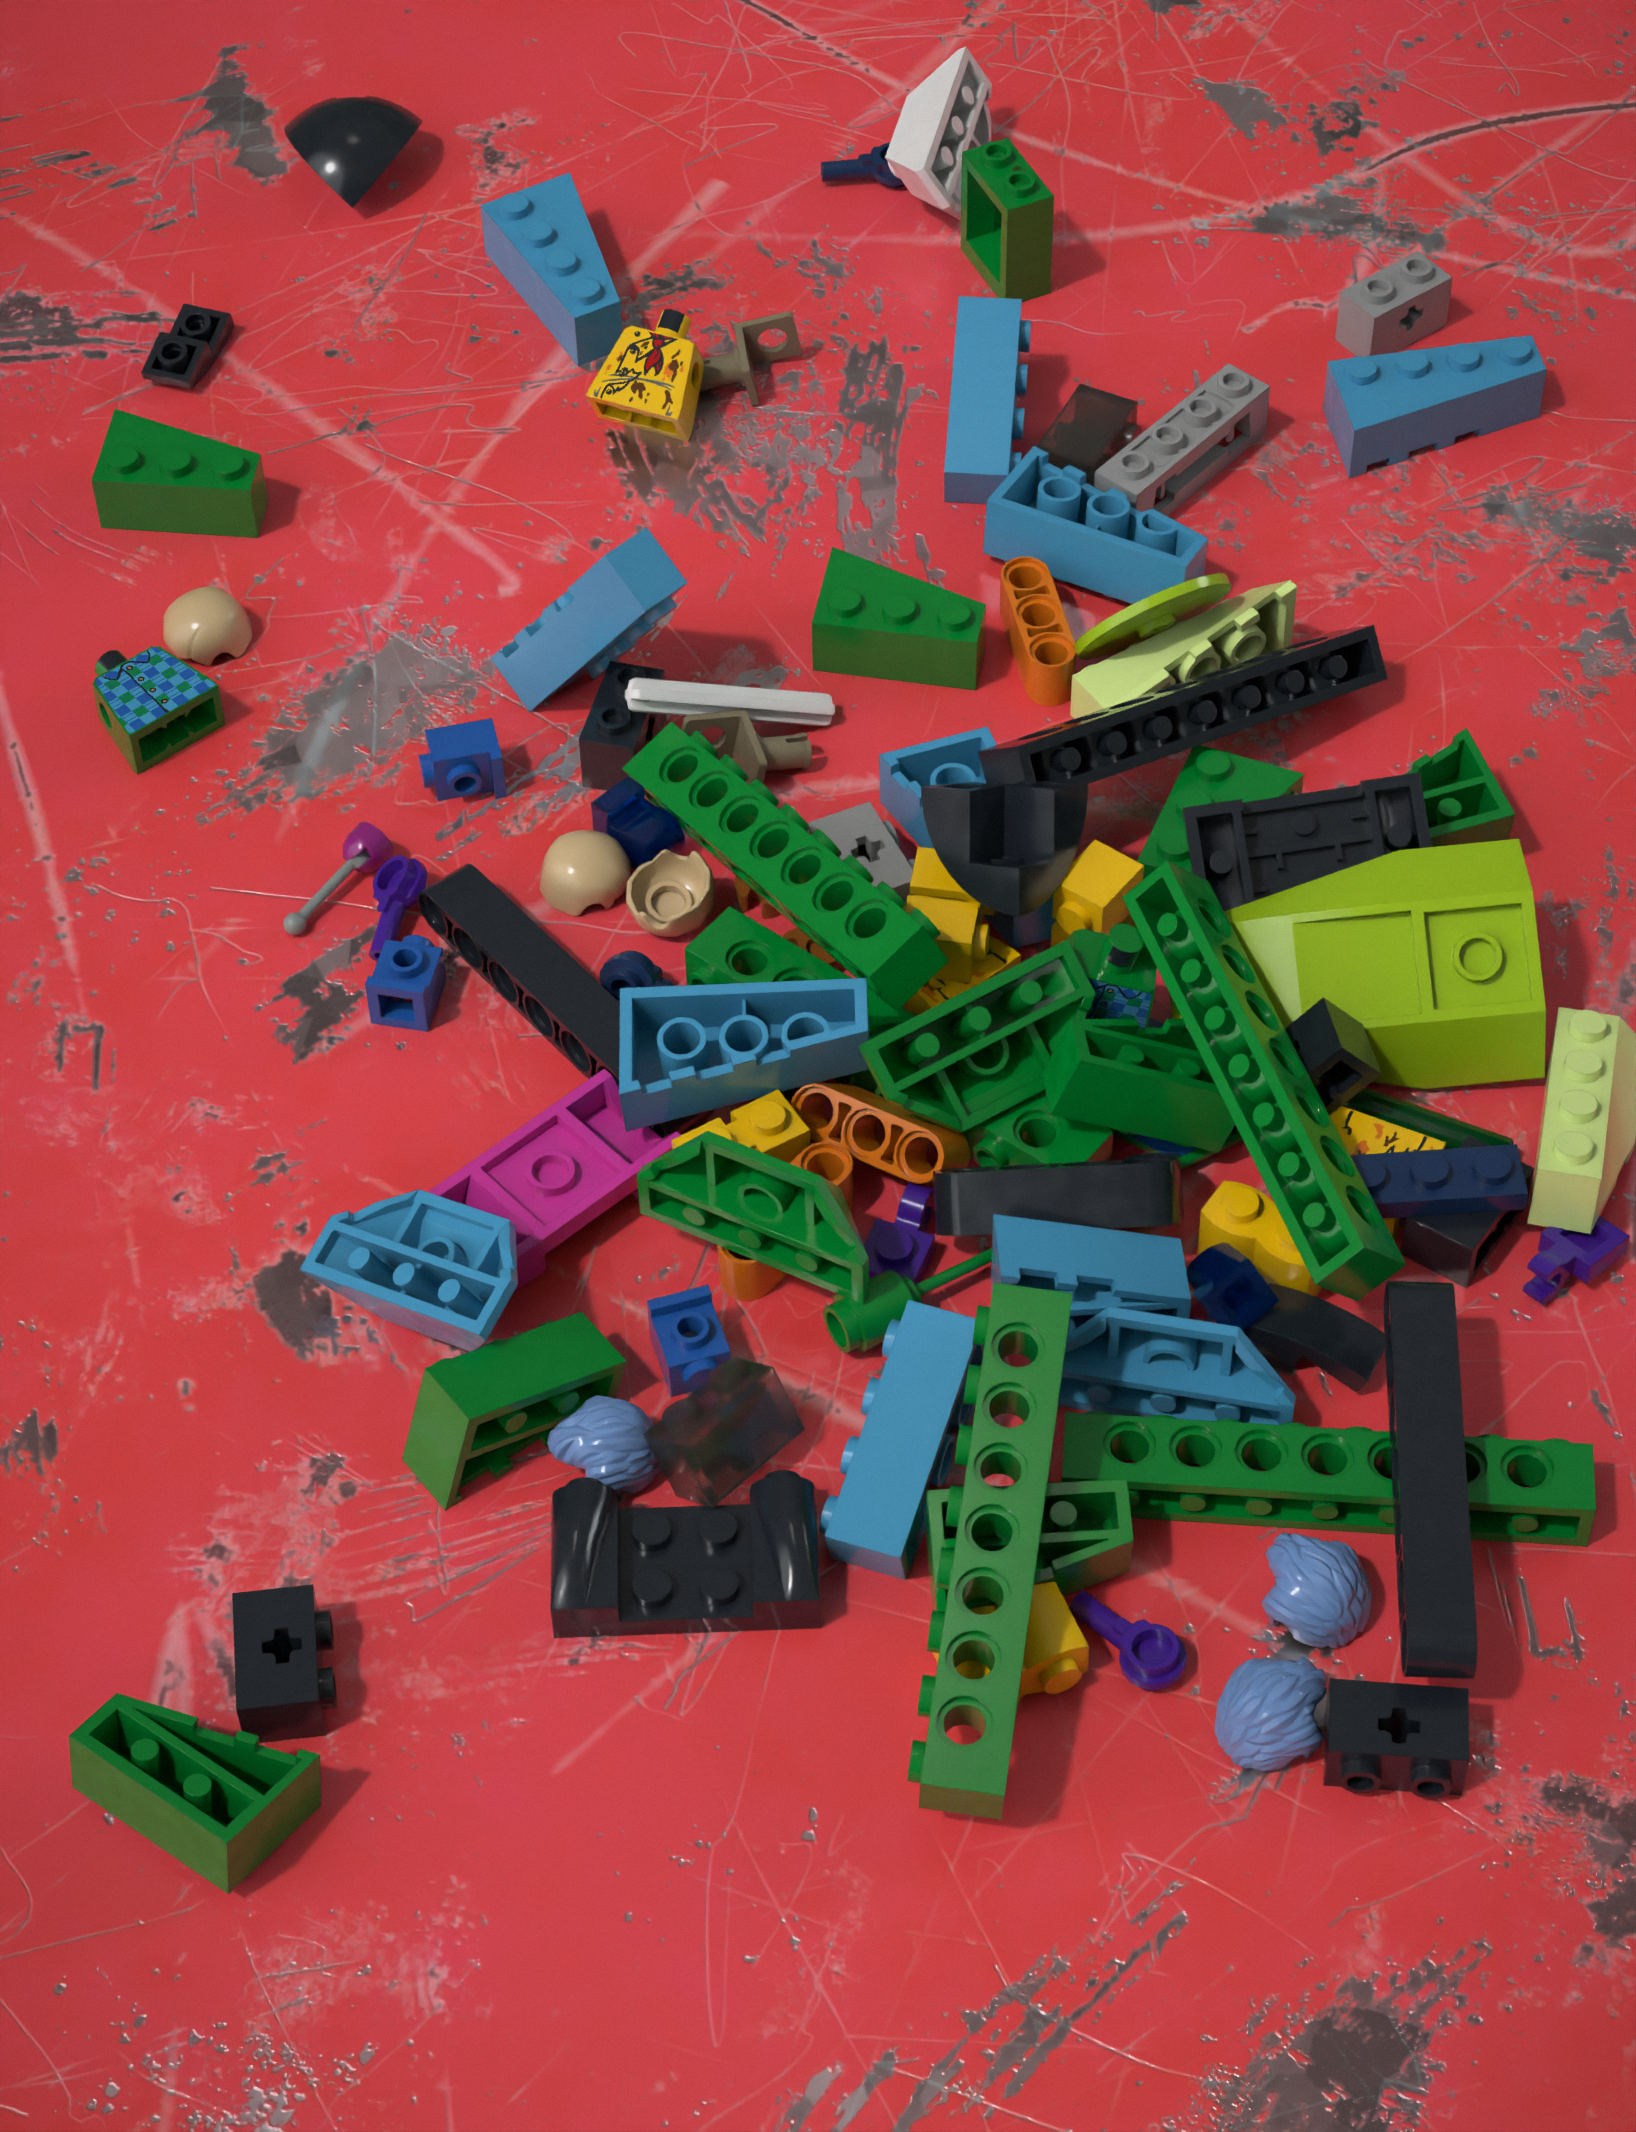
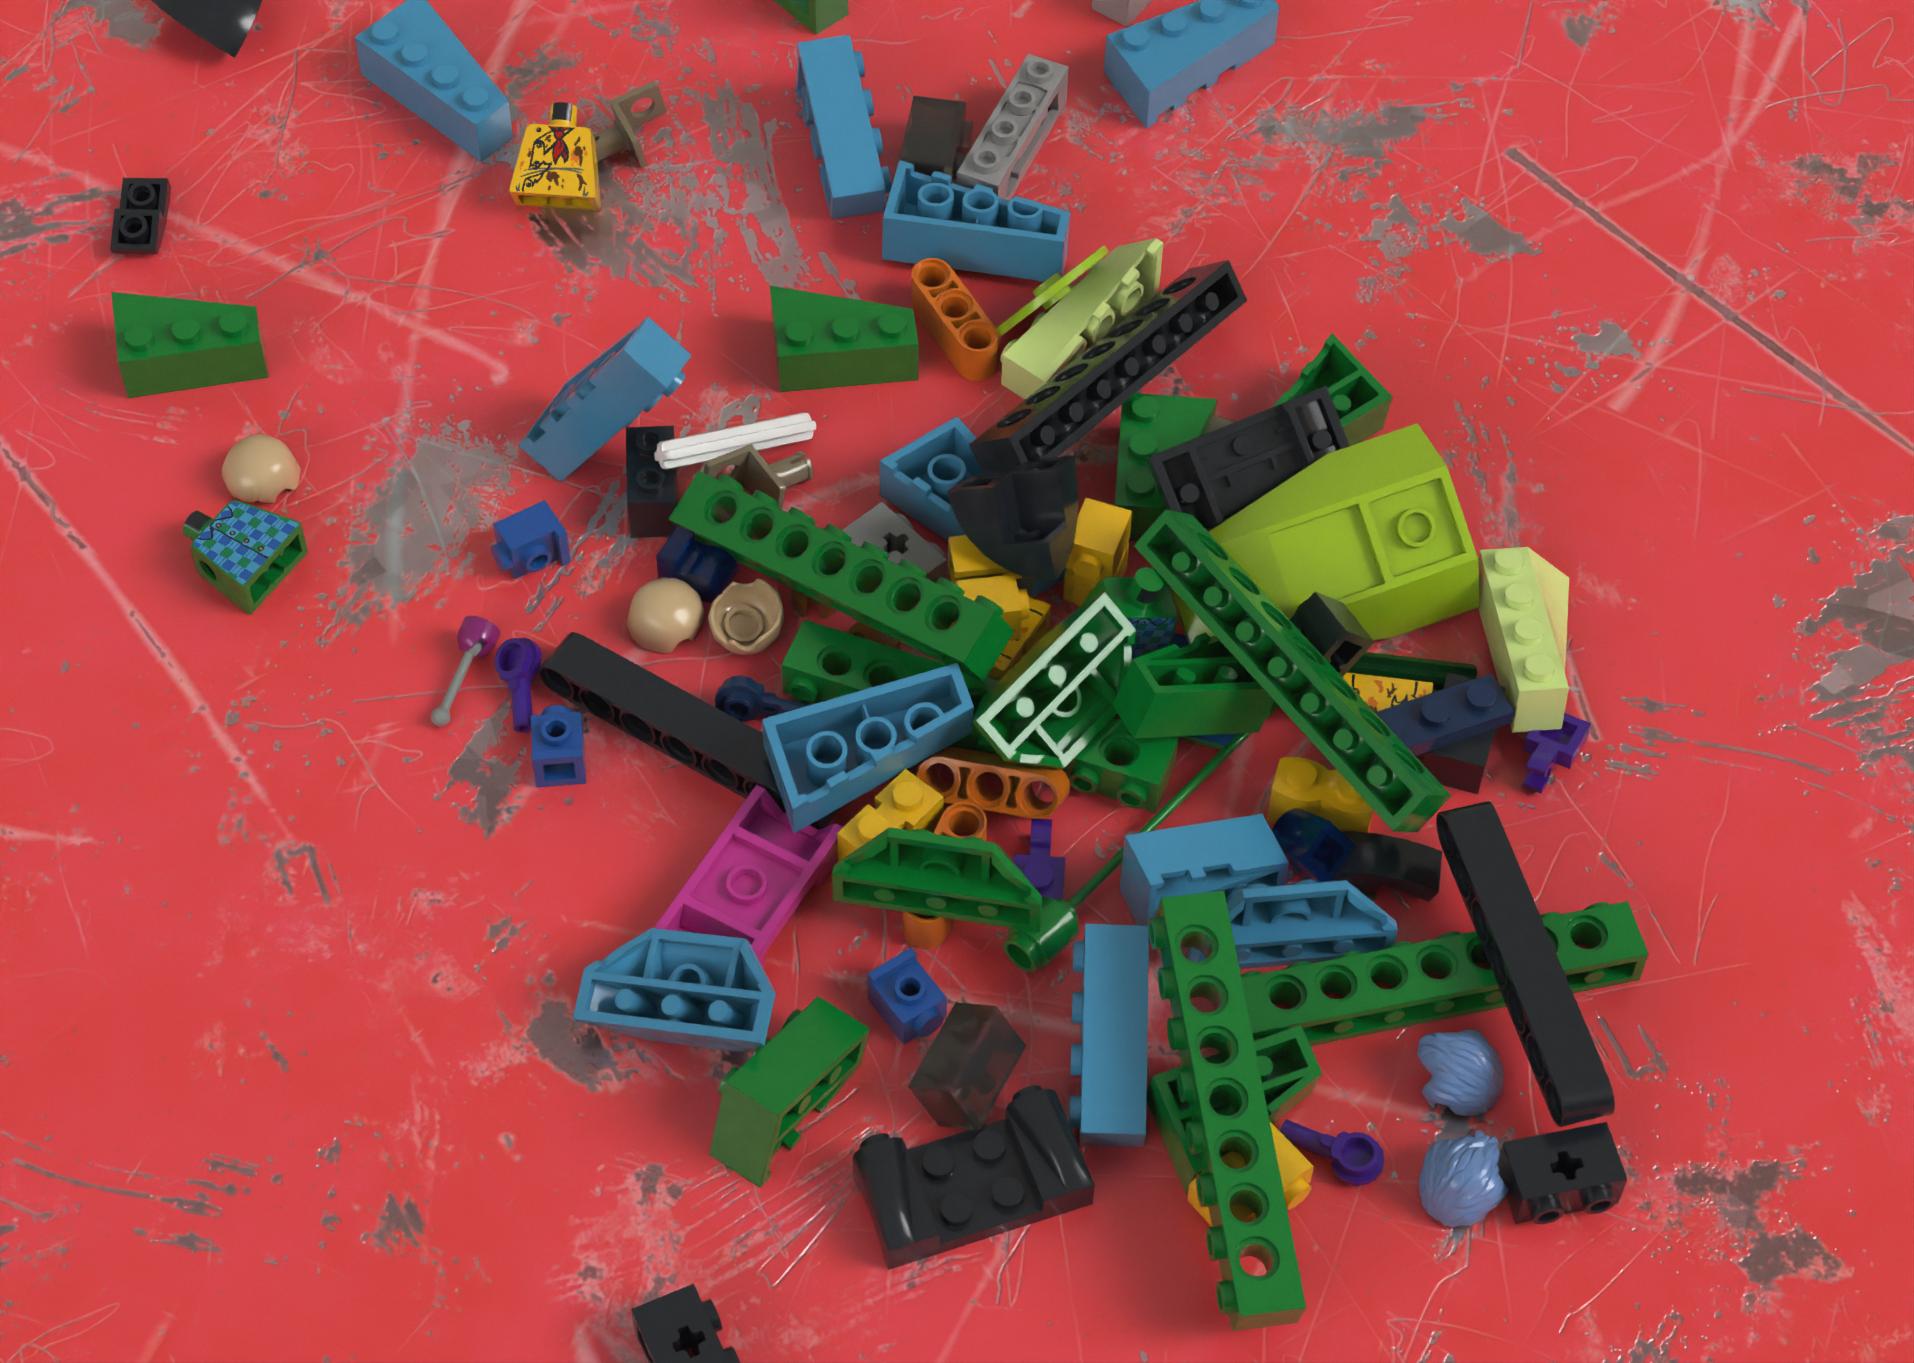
camera: 20 degrees left, 5 degrees up
medium blue hair [547,1395,663,1494] -> none
black beam [933,1153,1184,1236] -> none

